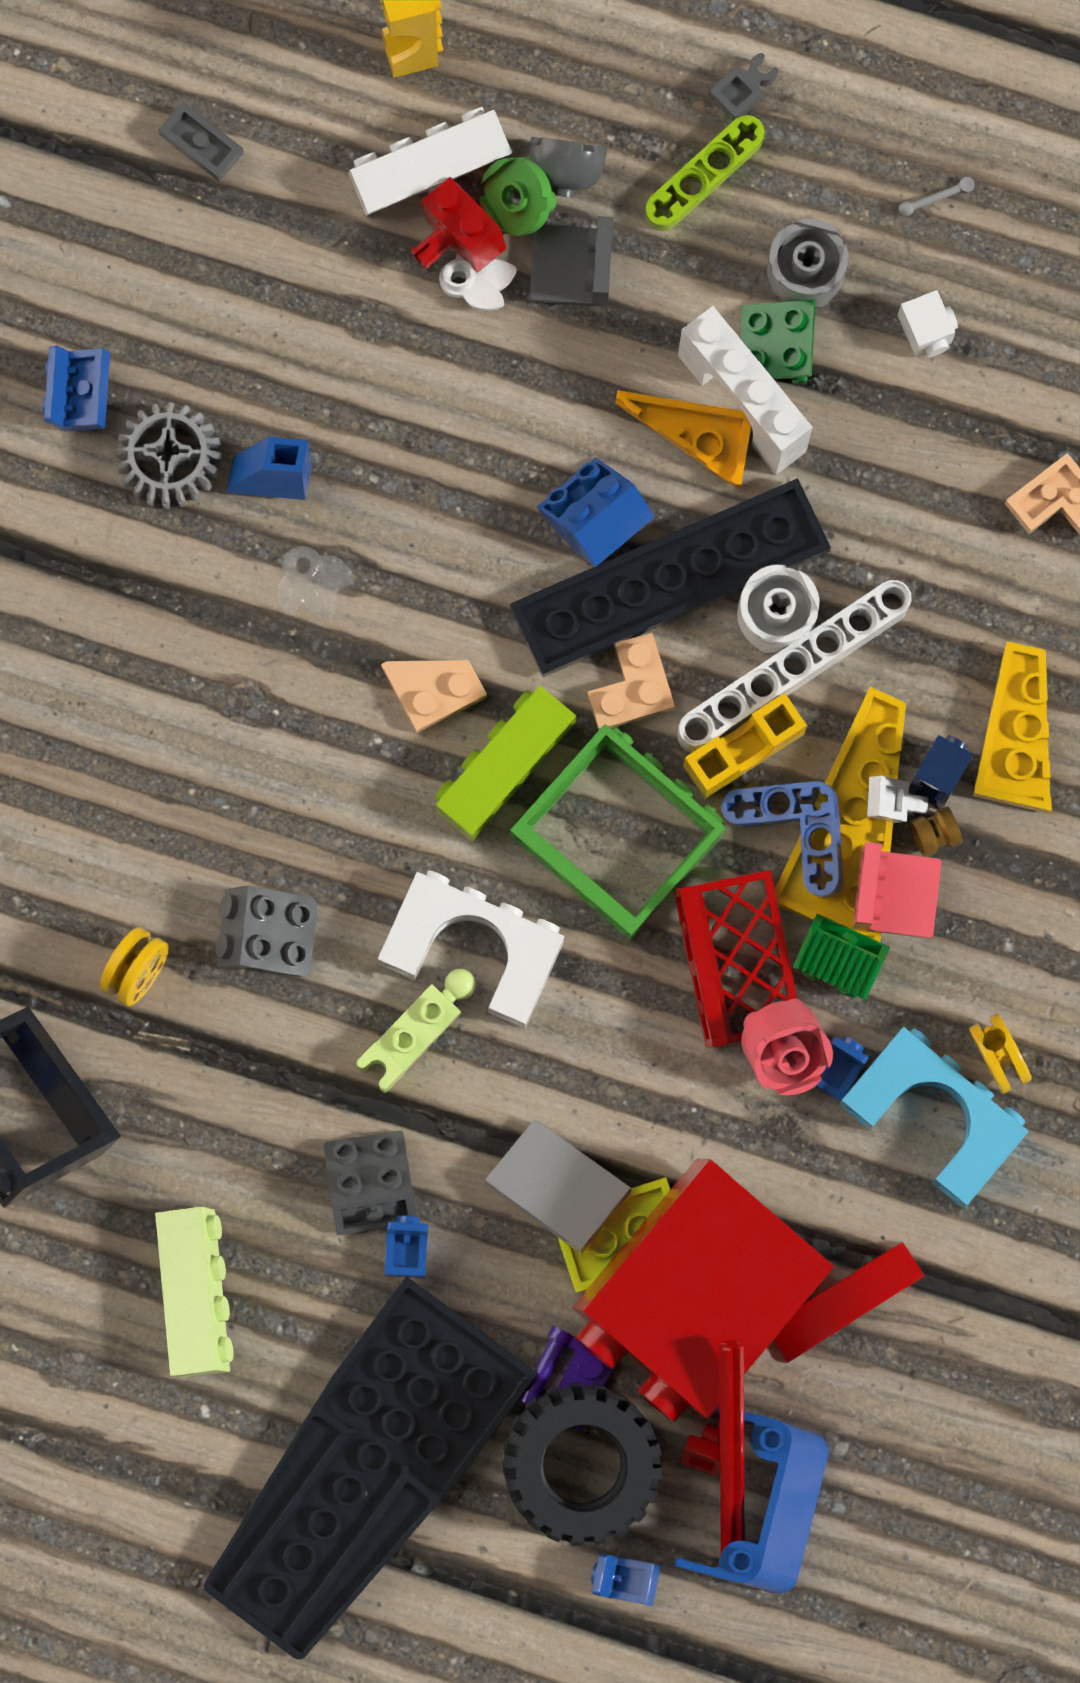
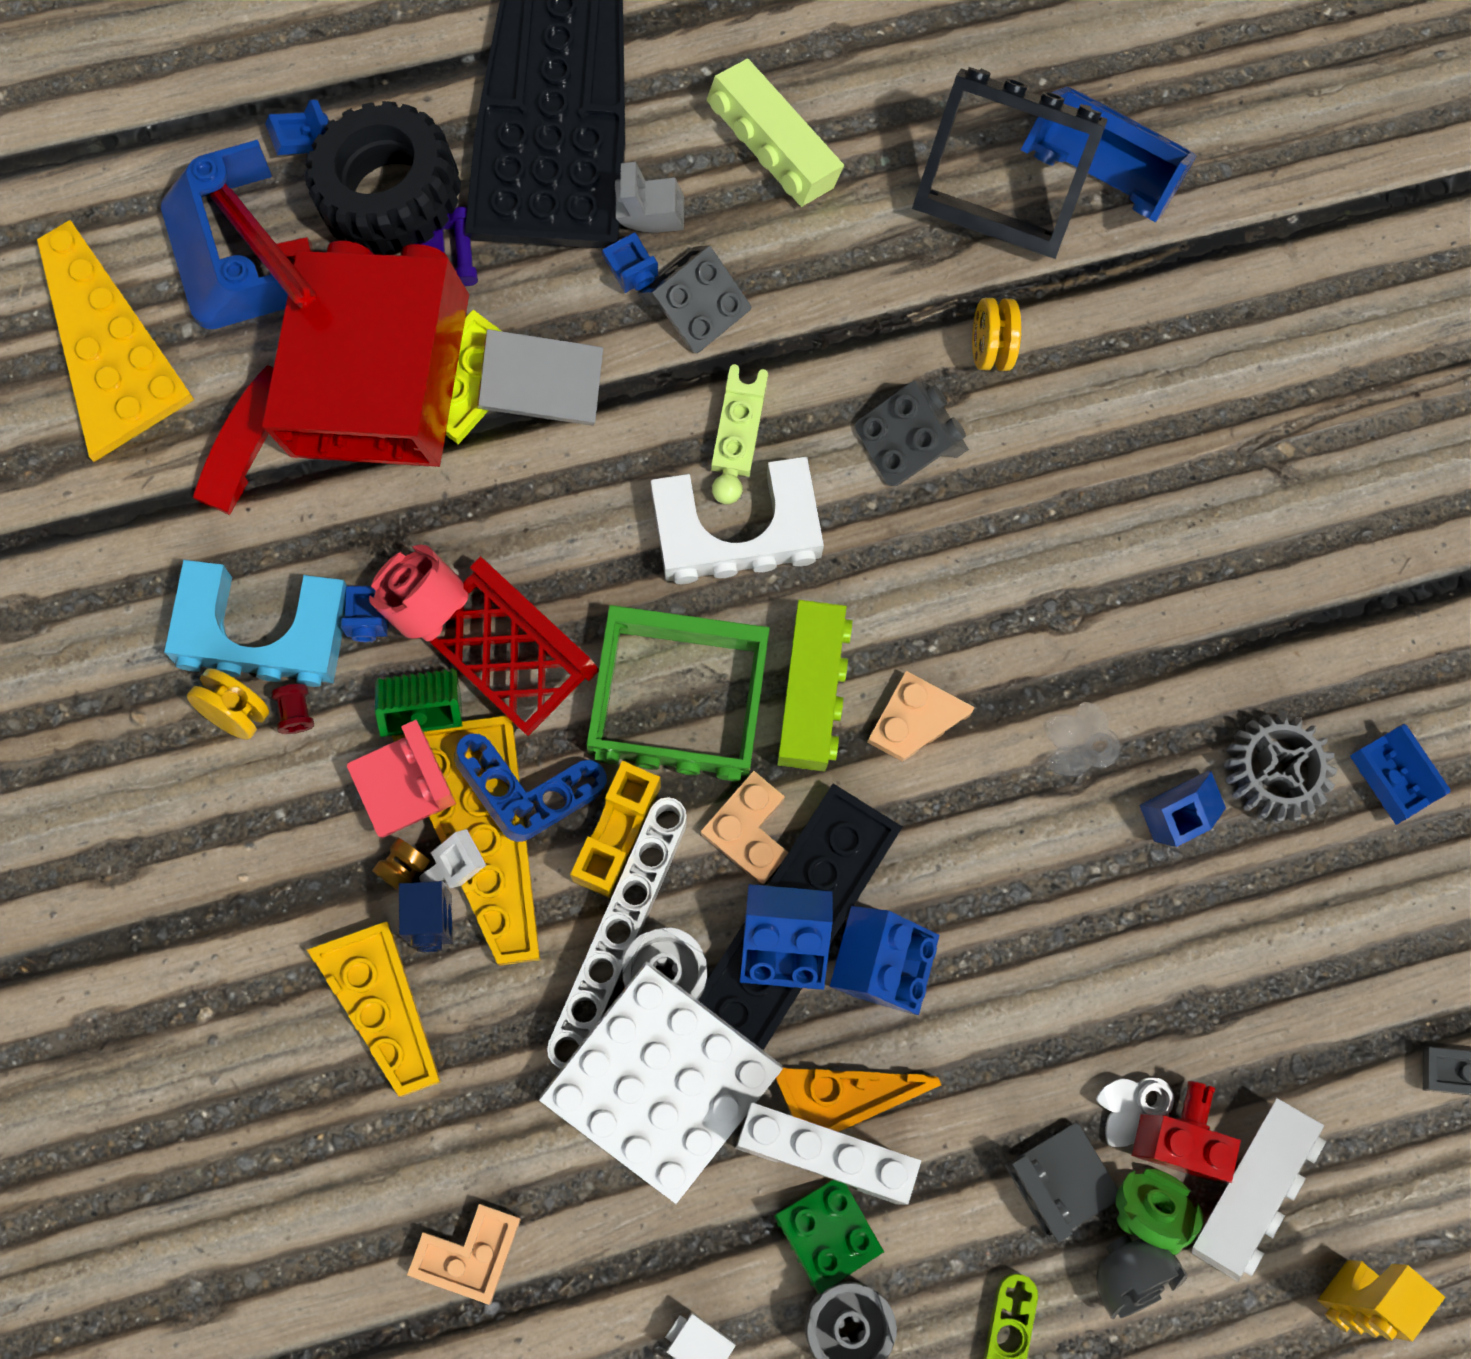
camera: 145 degrees right, 5 degrees down
none -> yellow wing [37,220,194,462]
none -> dark red bush [271,684,314,734]
none -> white plate [539,961,783,1204]
none -> light grey brick [615,162,684,233]
none -> blue slope [740,884,833,990]

